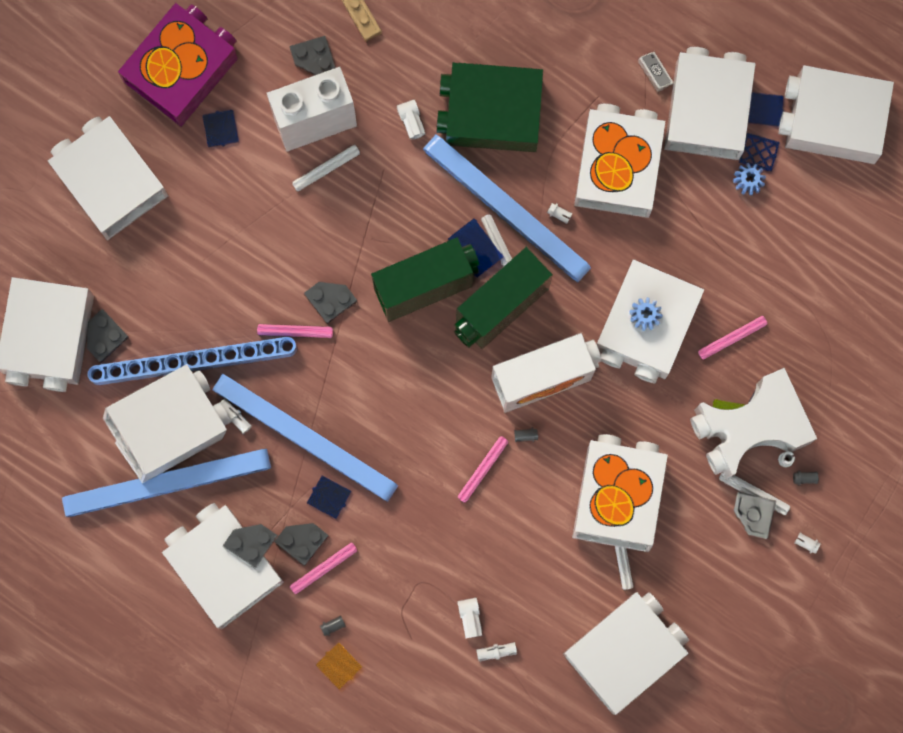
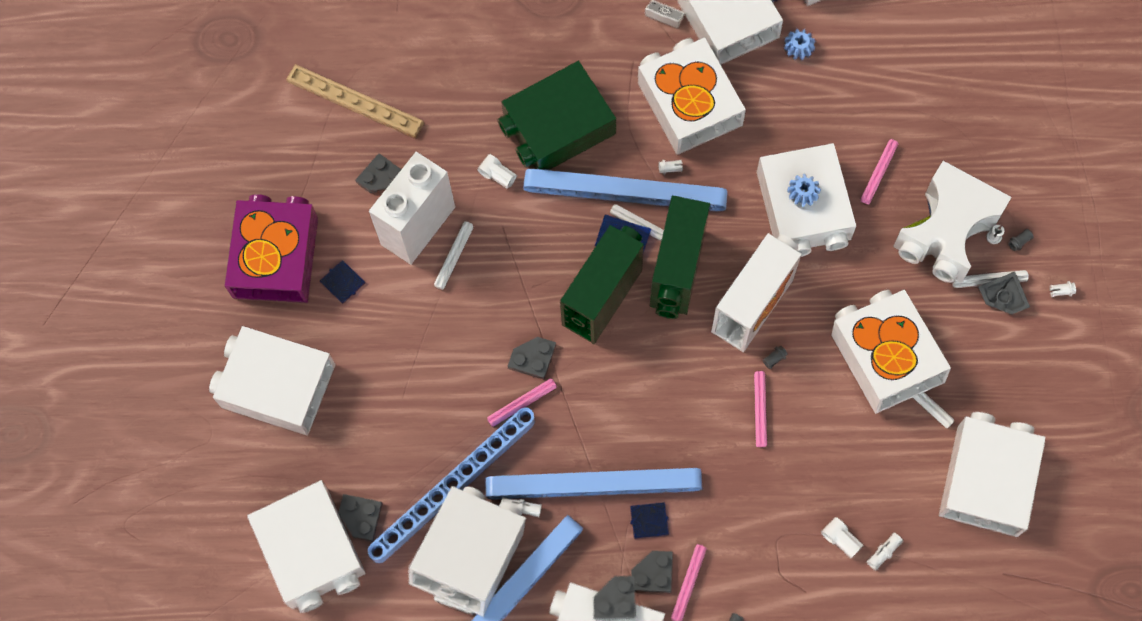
camera: 30 degrees left, 10 degrees down
clear blue window [738,133,780,172] -> none

